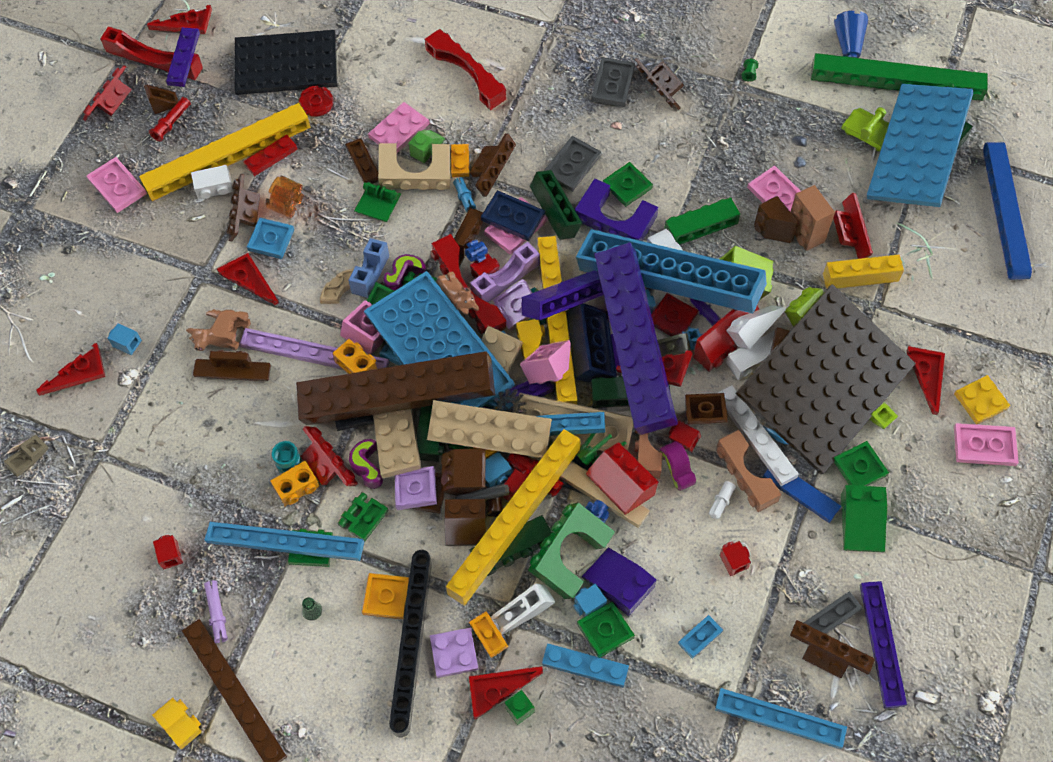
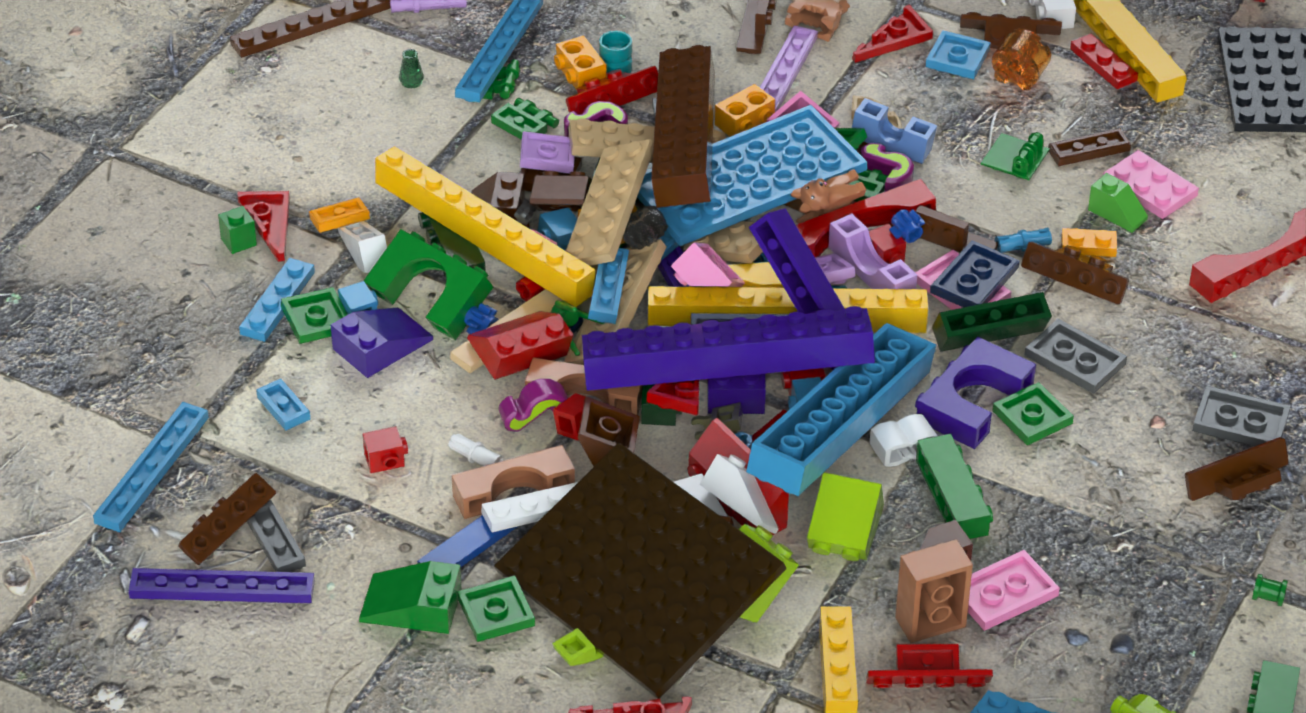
camera: 95 degrees right, 20 degrees down
red tile [299,86,333,117] -> none
light orange plate [362,573,409,619] -> none
tan arch [378,143,450,190] -> none
black beam [389,550,432,738] -> none
lavender plate [430,628,478,678] -> none

